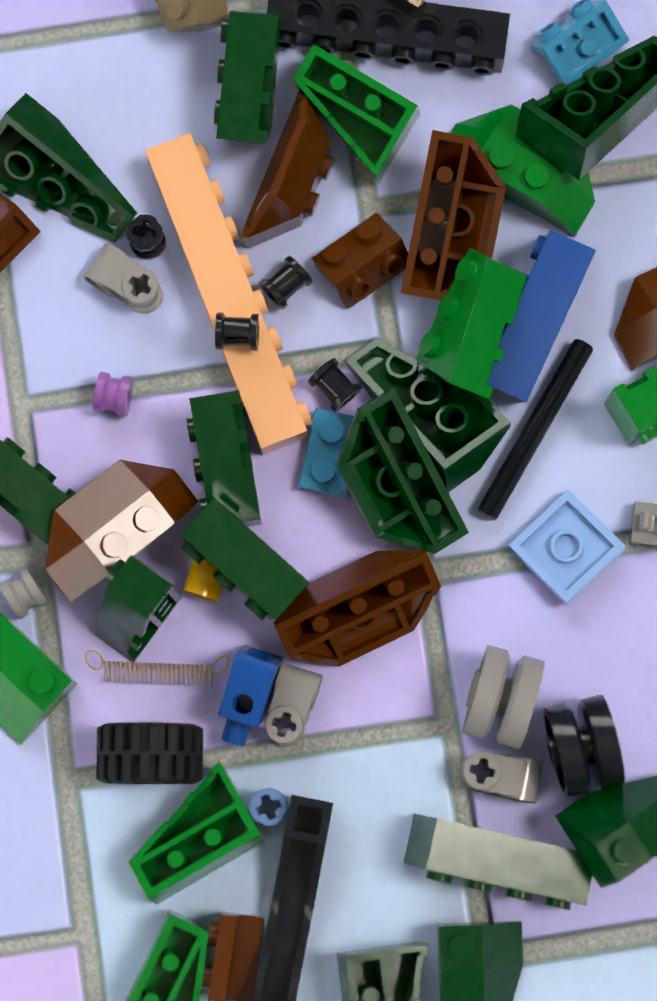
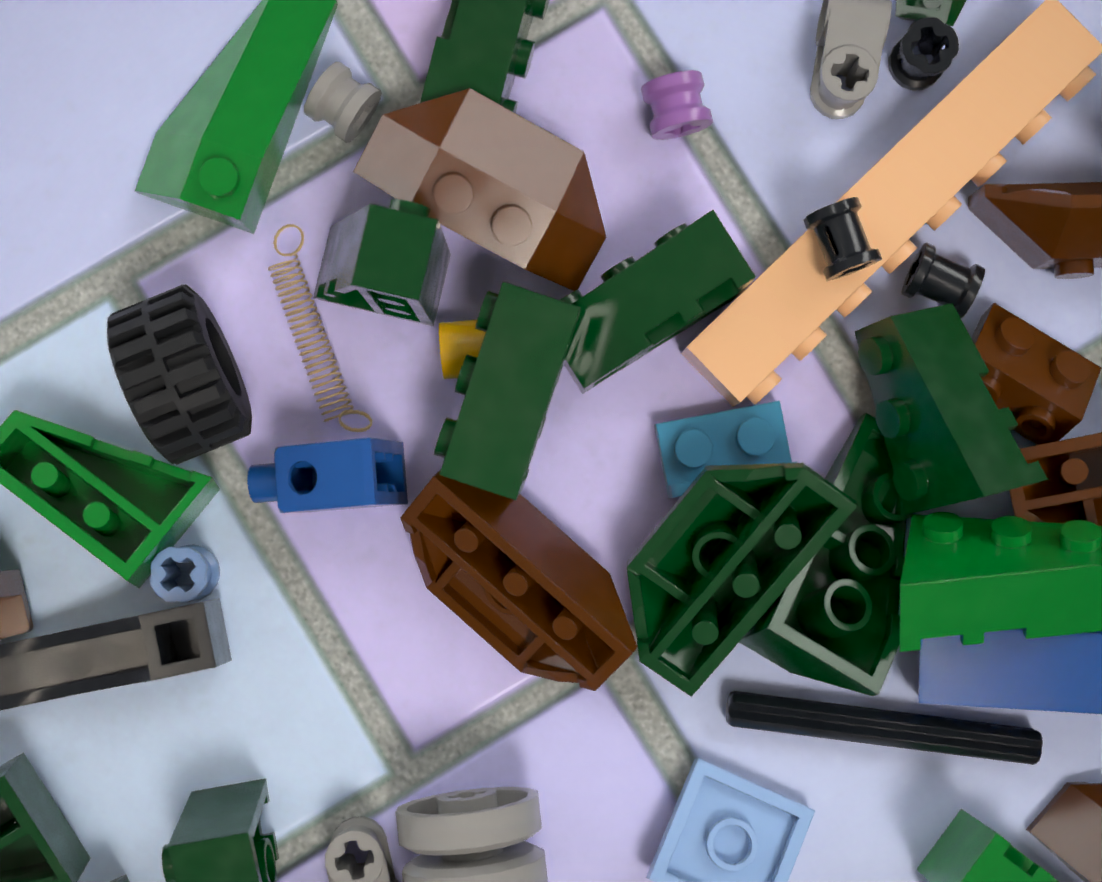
camera: 60 degrees right, 5 degrees up
light grey piece [265,663,323,747] -> none
black bush [308,358,362,412] -> none
none -> dark green wedge [854,303,1048,515]

